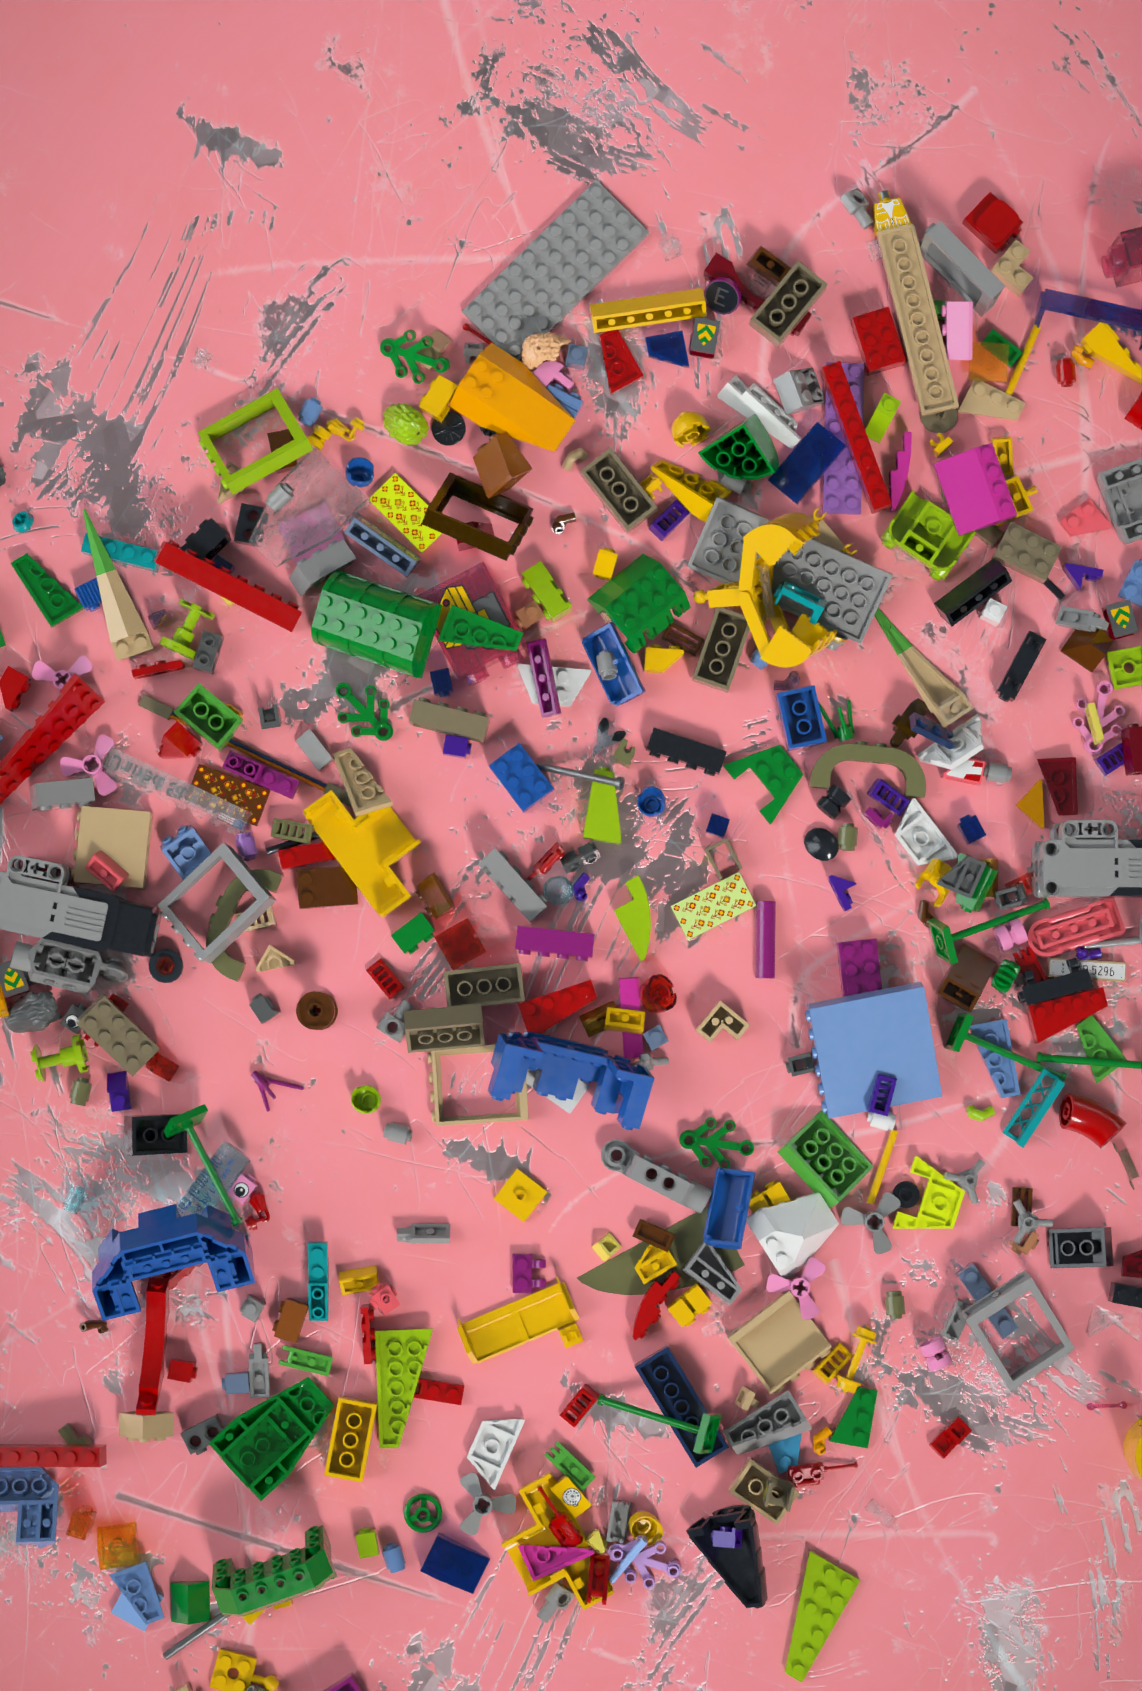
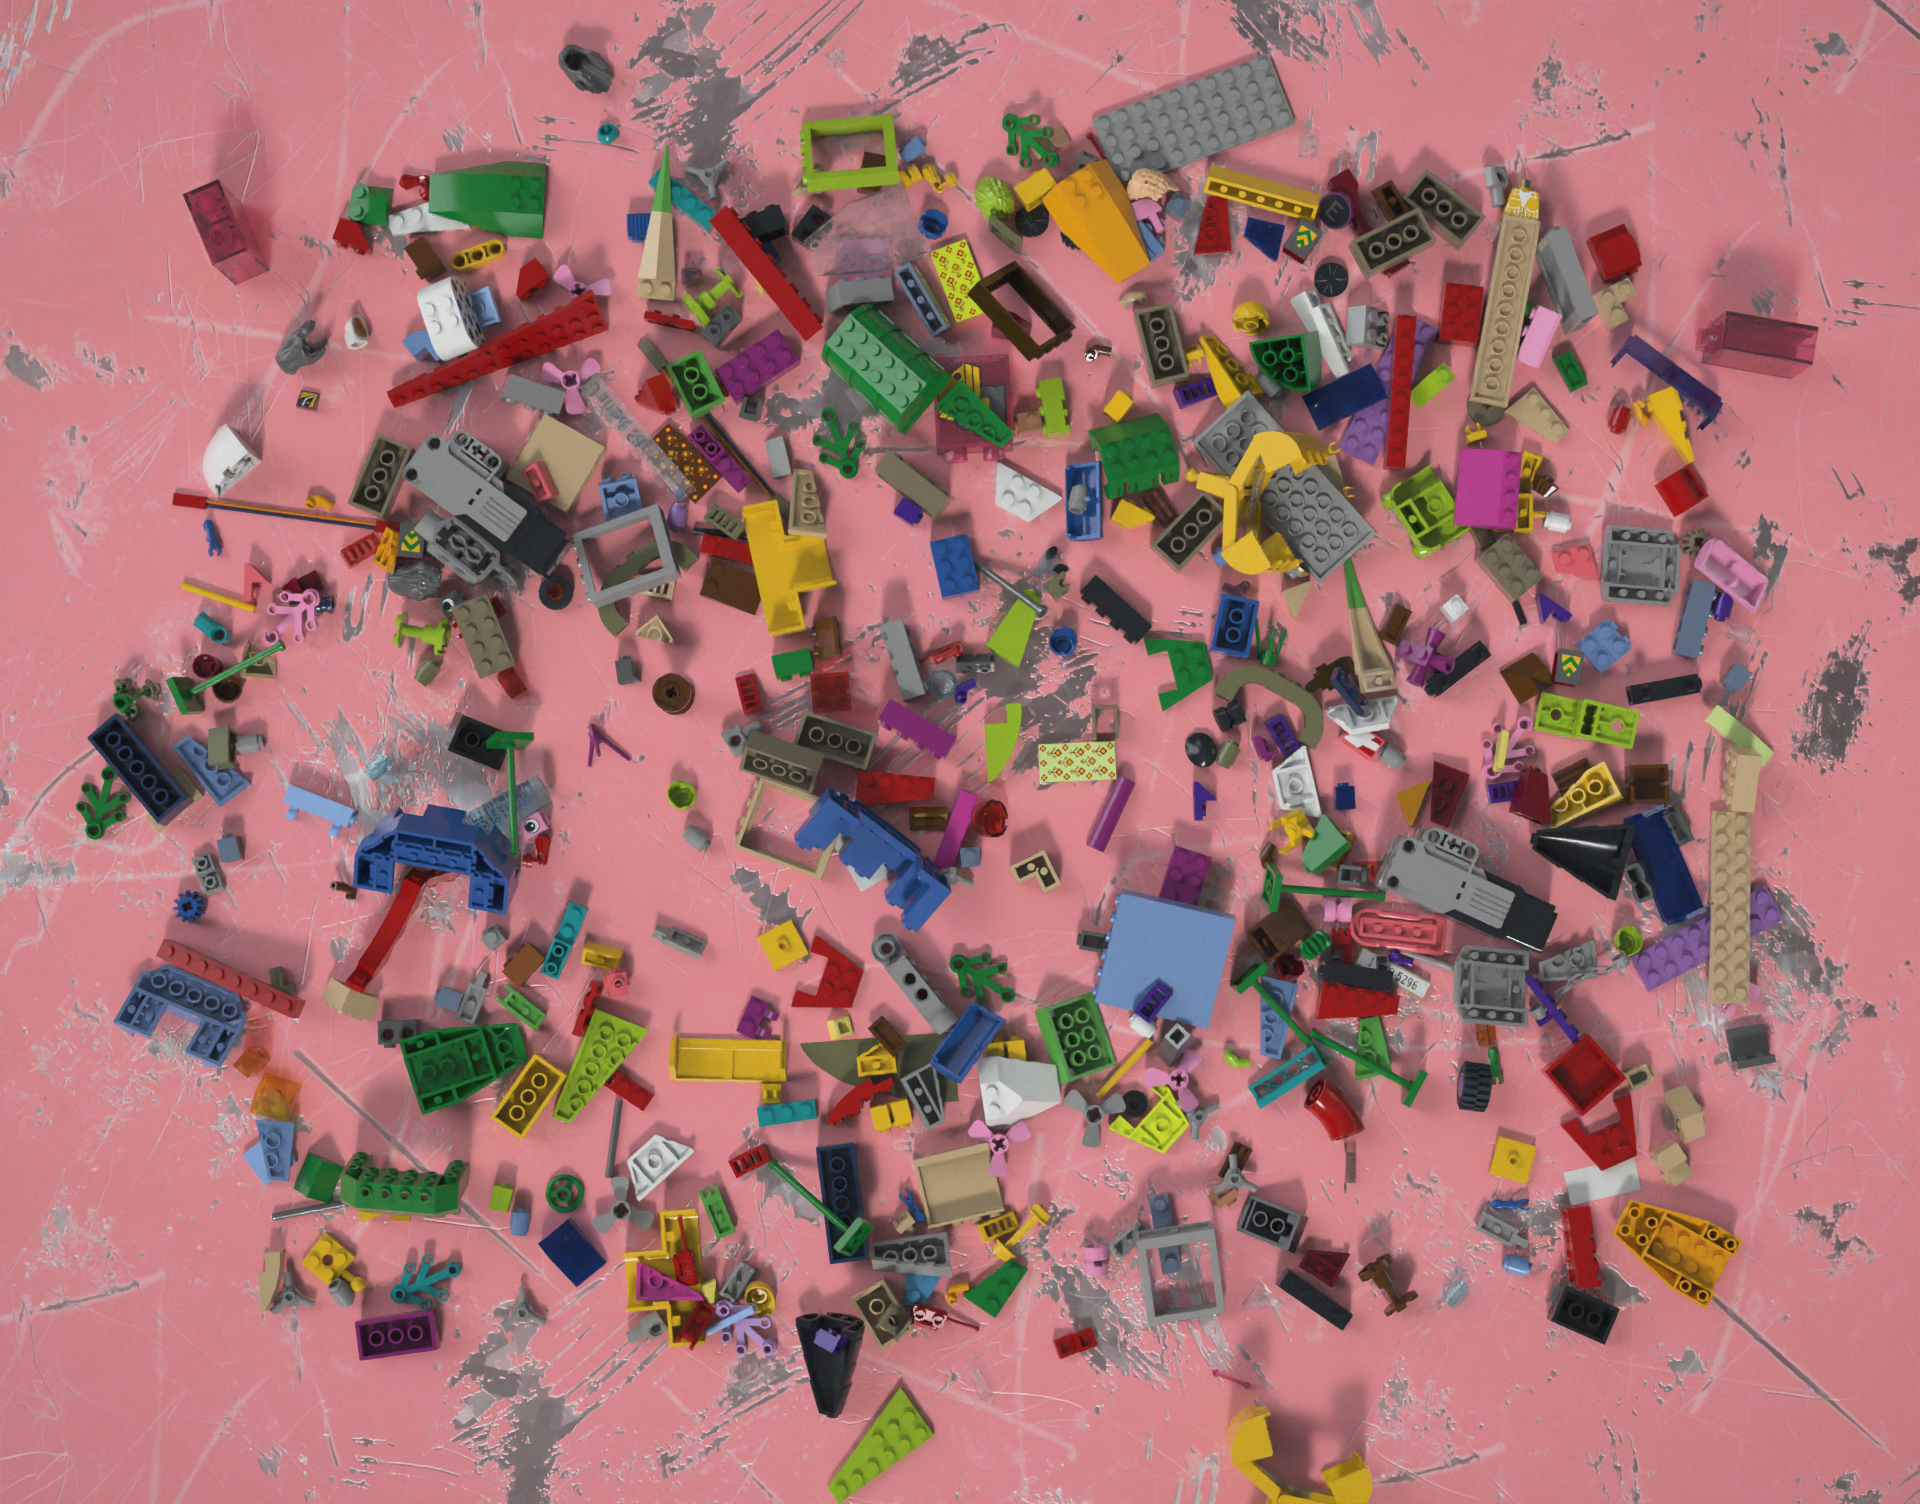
camera: 25 degrees right, 0 degrees up
green wing [10,553,84,628] -> none
dark purple slope [107,1071,132,1112] -> none
red brick [167,1358,198,1383] -> none
light grey brick [266,483,294,511] -> none
clear blue brick [430,668,454,698] -> none
dark orange slope [473,432,533,499] -> none
magenta brick [527,638,562,718] -> none
yellow slope [550,1475,591,1518] -> none
yellow slope [604,1007,645,1034] -> none
clear blue brick [705,813,730,839] -> none
teal panel [773,580,827,625] -> none
olive brick [885,1291,906,1319] -> none
dark pink slope [889,432,912,511] -> none
black brick [934,558,1012,627] -> none
dark grey wing [936,855,987,899] -> none
clear yellow tile [968,342,1009,383] -> none
yellow bar [1005,324,1041,396] -> none
light grey hinge [1055,606,1109,632] -> none
none -> light blue brick [282,784,358,838]
none -> teal plant [390,1254,462,1310]
none -> light grey piece [501,1287,547,1329]
none -> dark grey bar [605,1100,623,1178]
none -> light grey piece [686,158,730,200]
none -> magenta brick [714,329,800,406]
none -> teal brick [757,1098,818,1127]
none -> red wing [791,935,864,1008]
none -> blue piece [898,1189,926,1223]
none -> olive tile [989,215,1023,253]
none -> bright pink piece [1144,1050,1202,1112]
none -> flat silver slope [1156,1023,1197,1068]
none -> dark red hair [1273,954,1305,982]
none -> tan slope [1281,581,1311,620]
none -> black wheel [1314,262,1348,297]
none -> reddish brown tile [1378,603,1412,646]
none -> magenta brick [1394,628,1455,688]
none -> dark tan brick [1403,169,1486,251]
none -> reddish brown piece [1532,474,1559,498]
none -> white brick [1542,511,1572,533]

